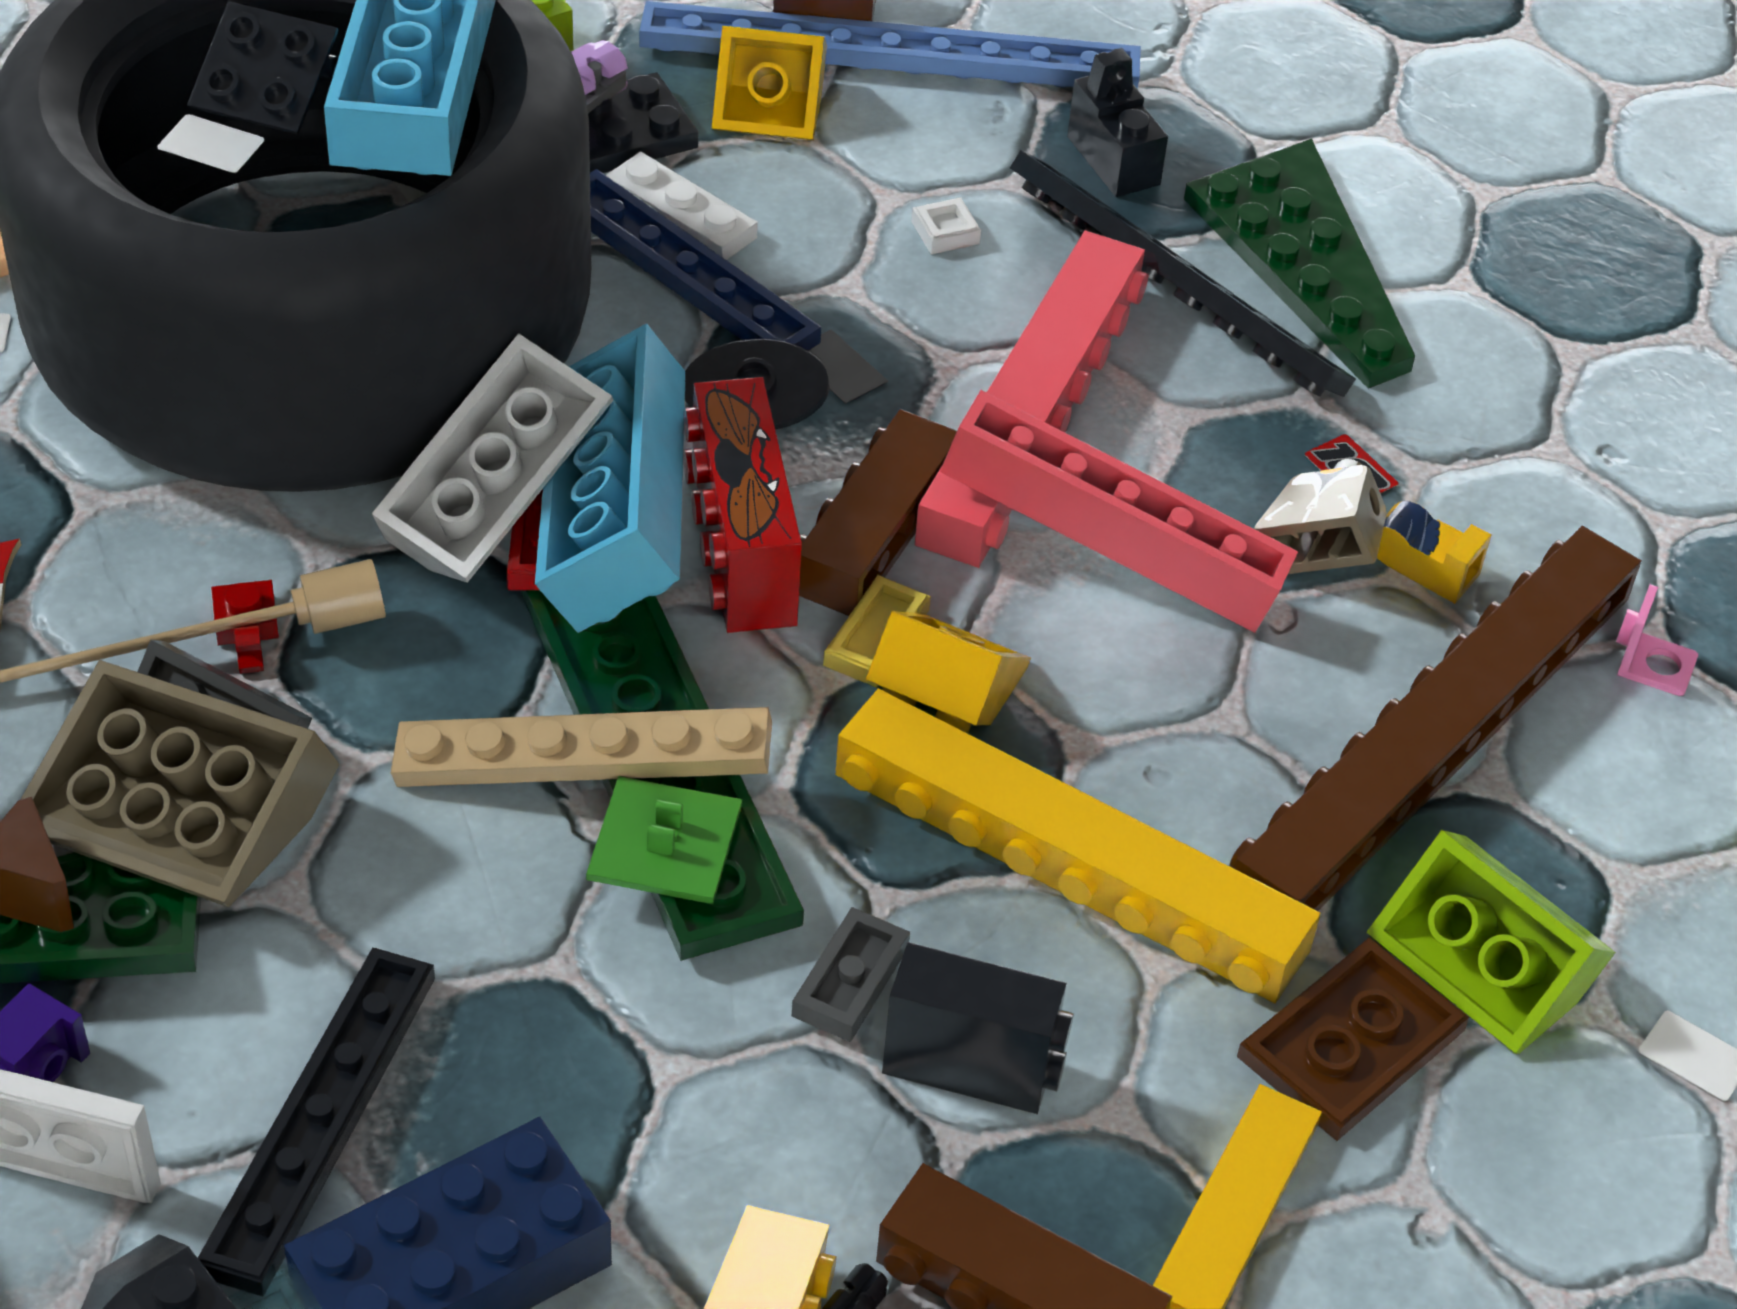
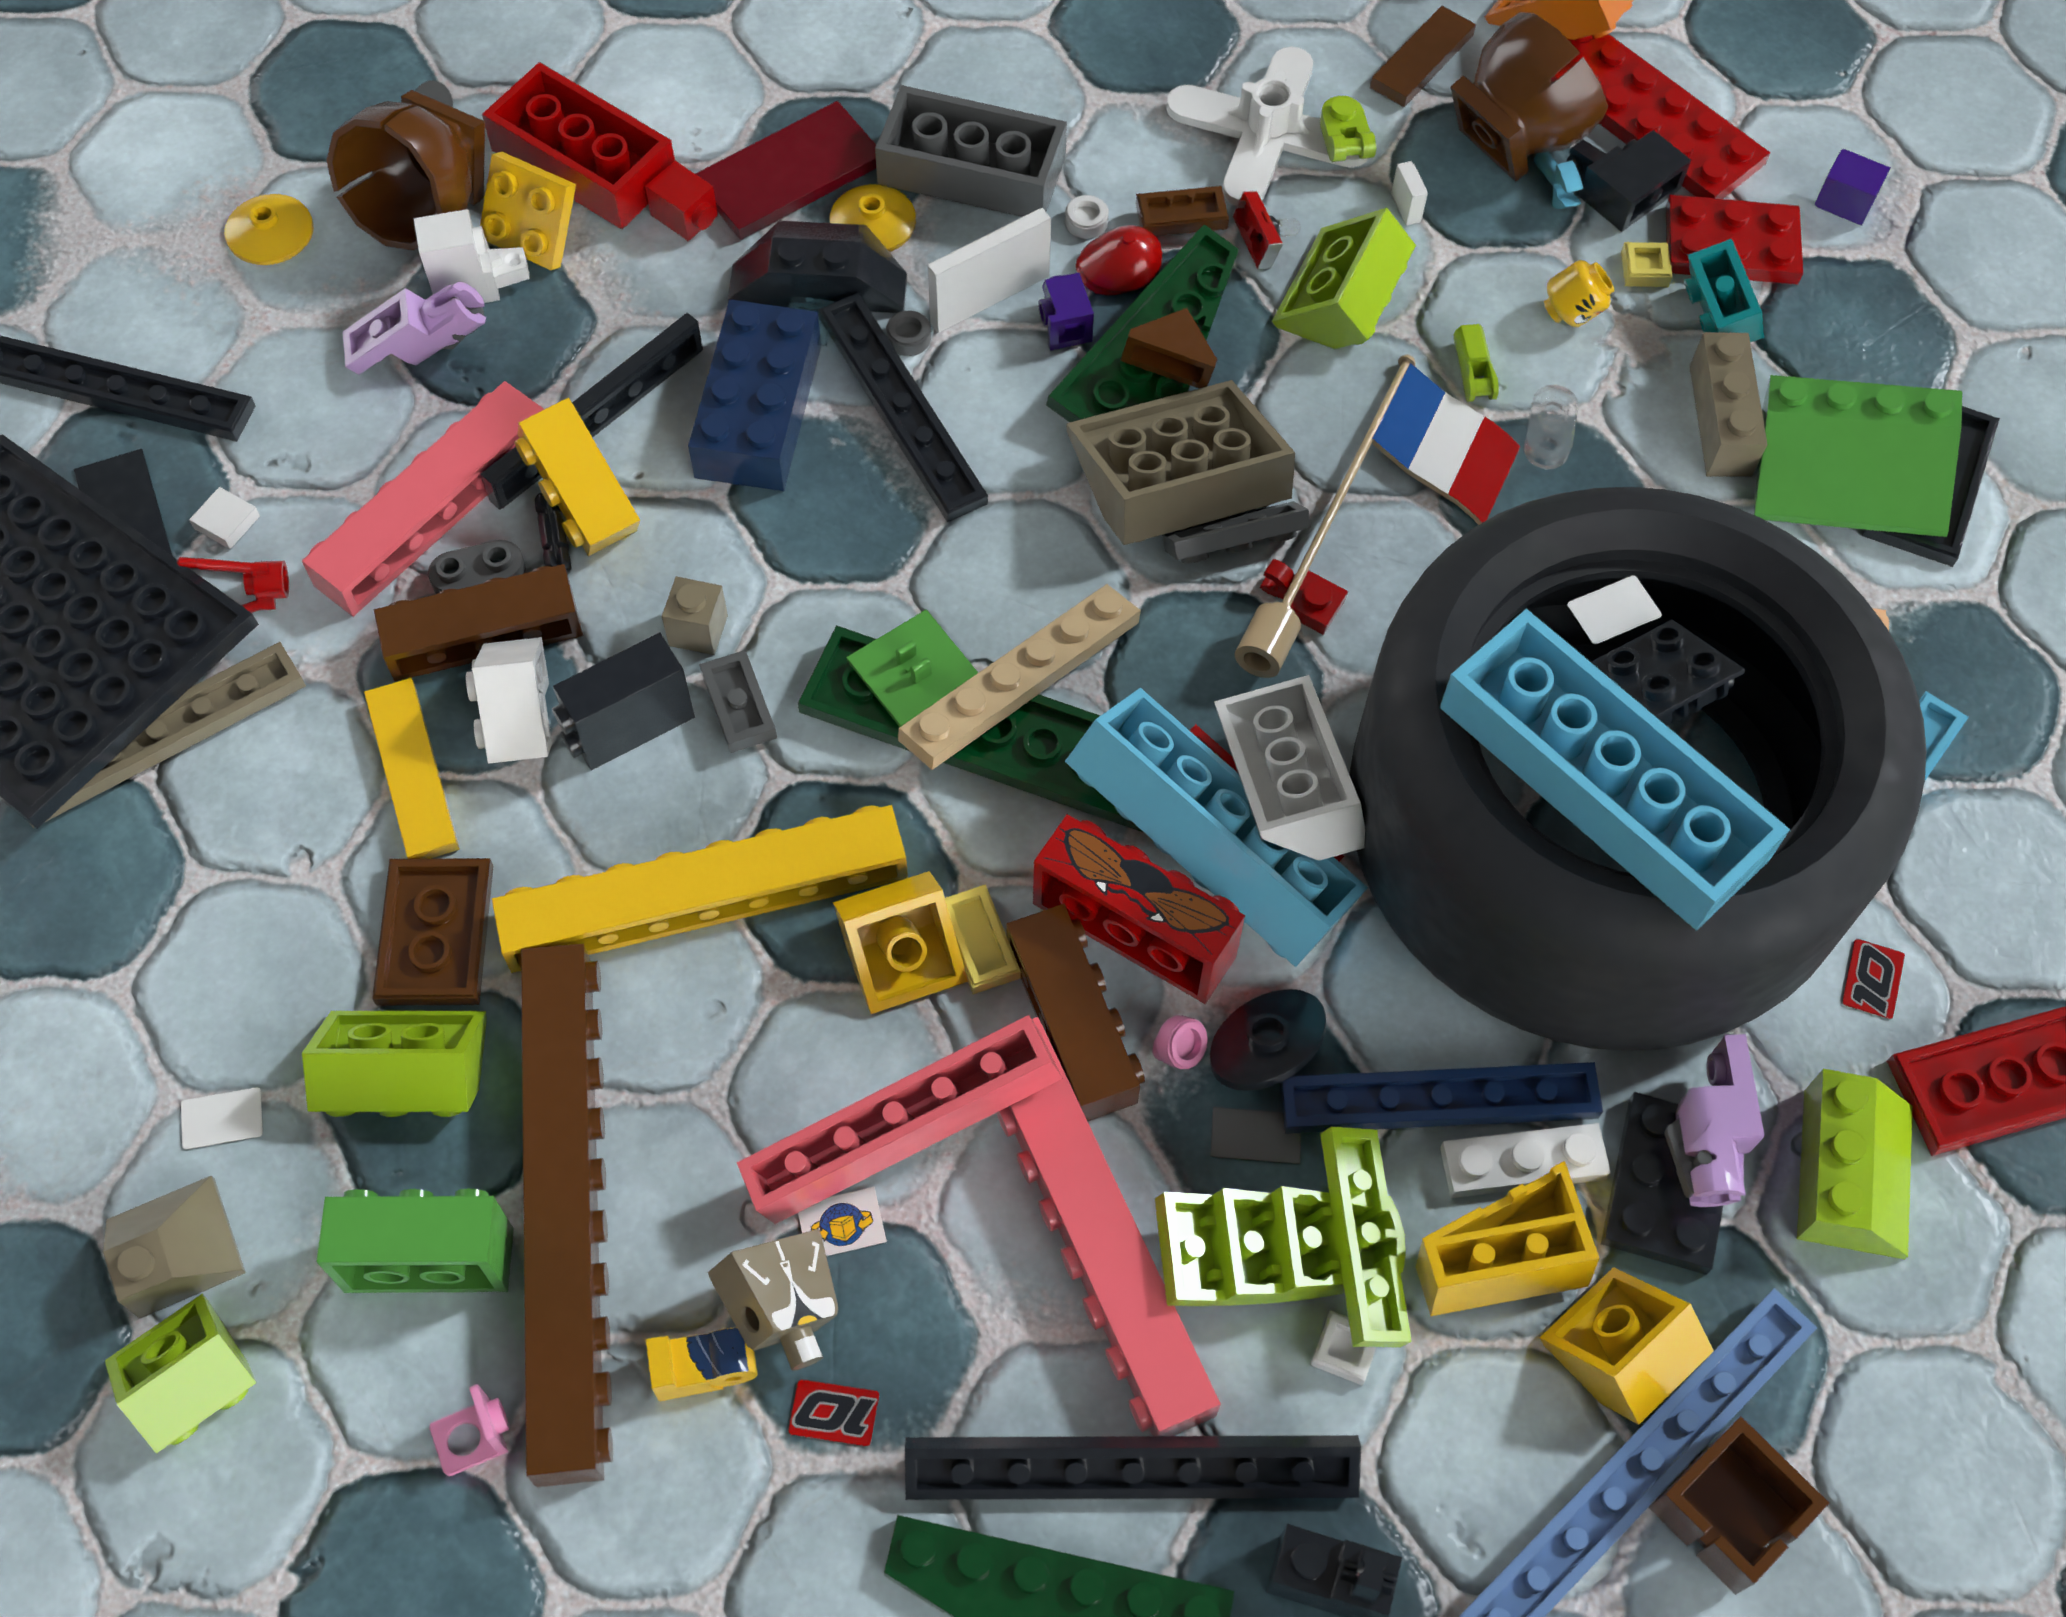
camera: 135 degrees right, 15 degrees up
none -> bright green brick [316,1189,514,1293]
none -> white brick [466,637,552,764]
none -> dark tan brick [662,576,728,655]
none -> dark grey tile [886,311,931,356]
none -> bright pink tile [1152,1015,1208,1069]
none -> lime slope [1154,1127,1412,1348]
none -> yellow wedge [1415,1161,1600,1316]

